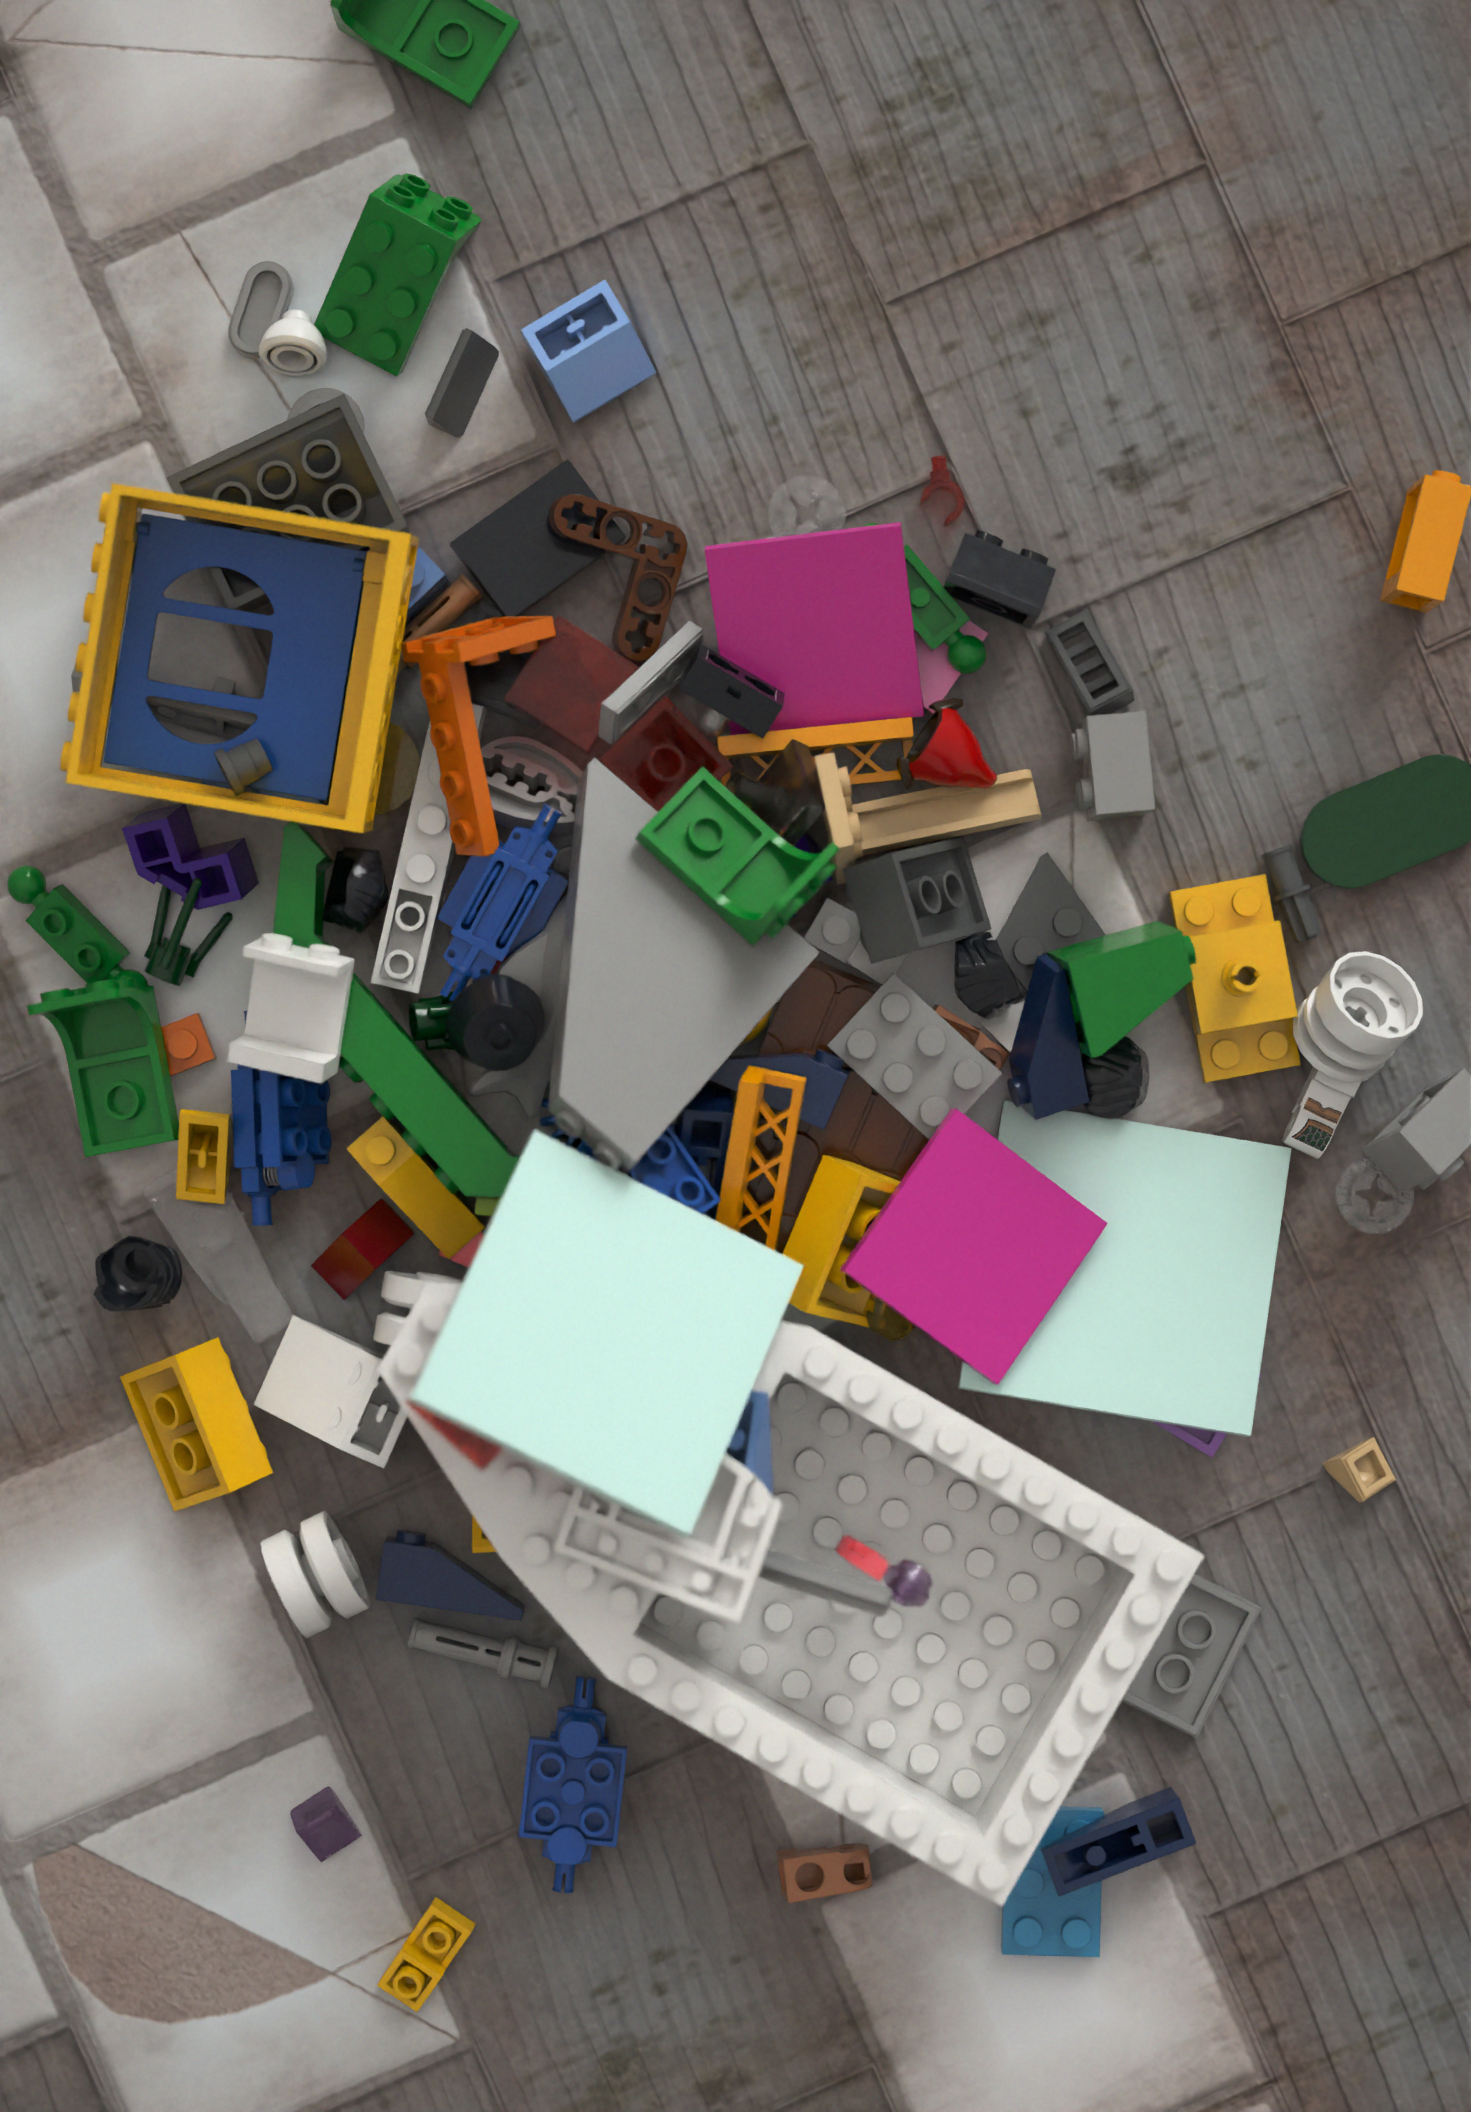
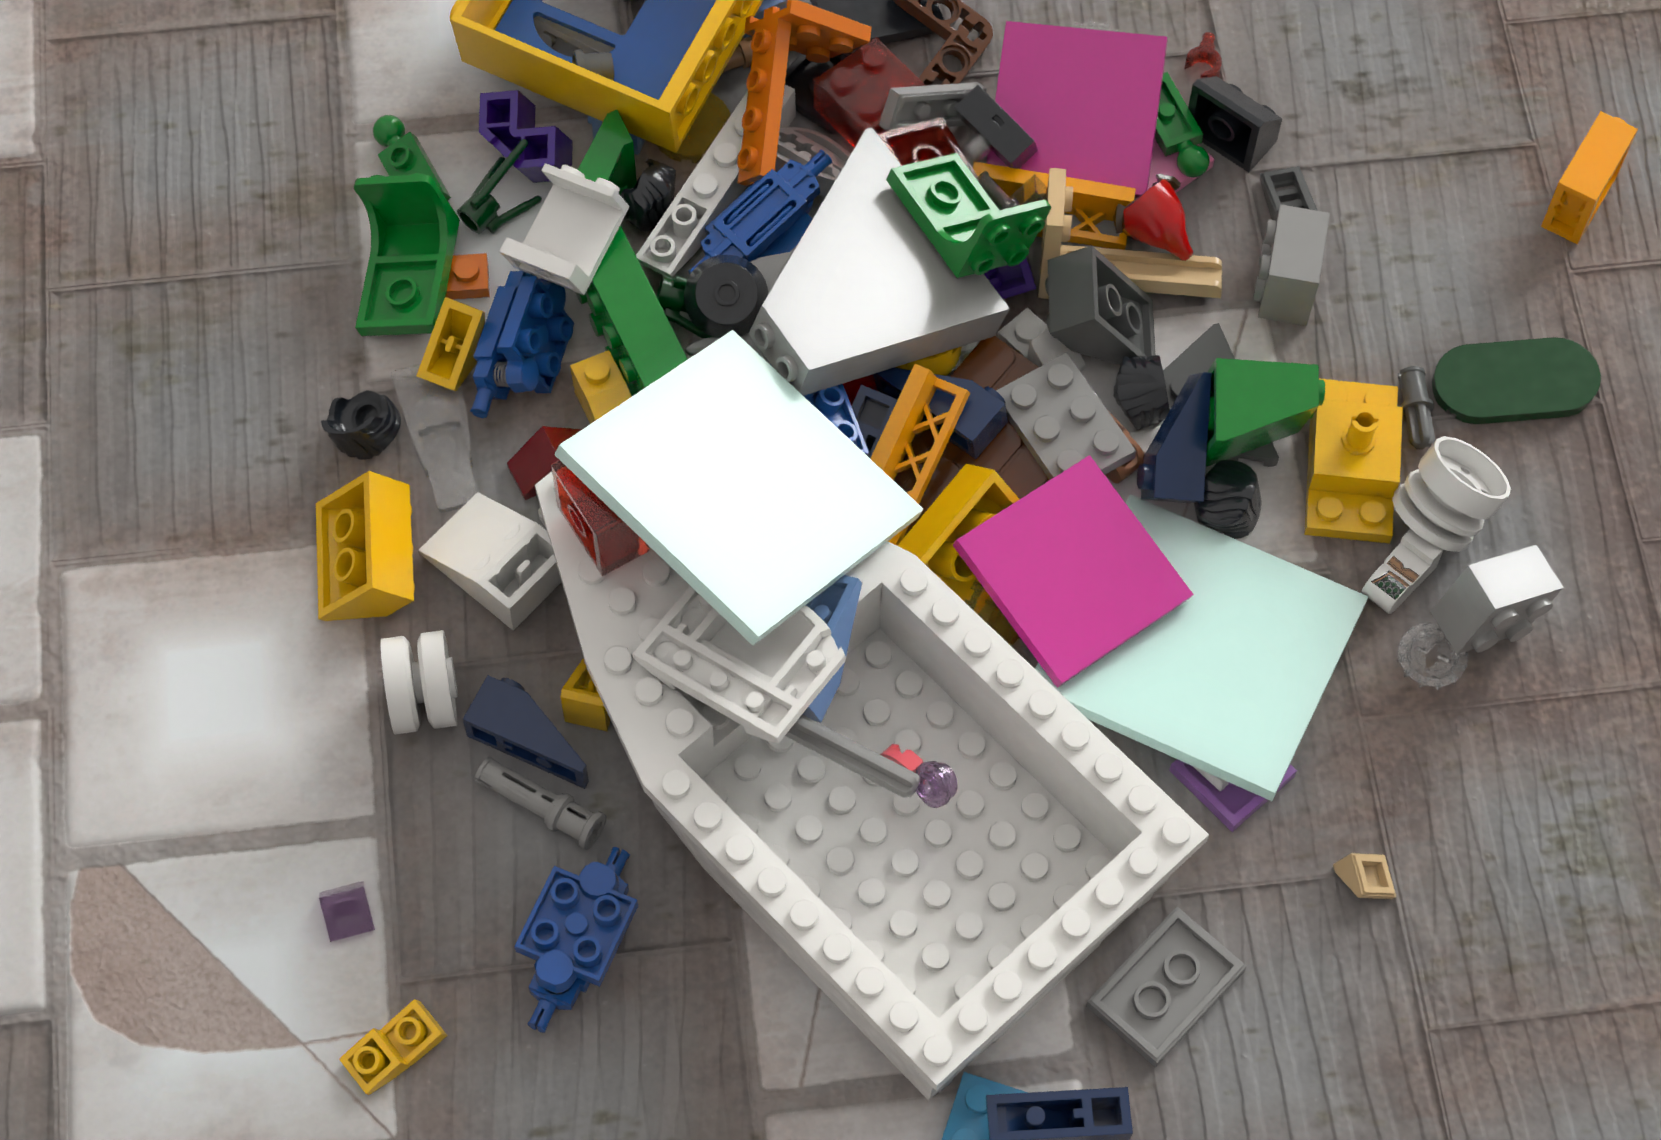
camera: 20 degrees right, 25 degrees down
nougat leg [776,1843,873,1903] -> none

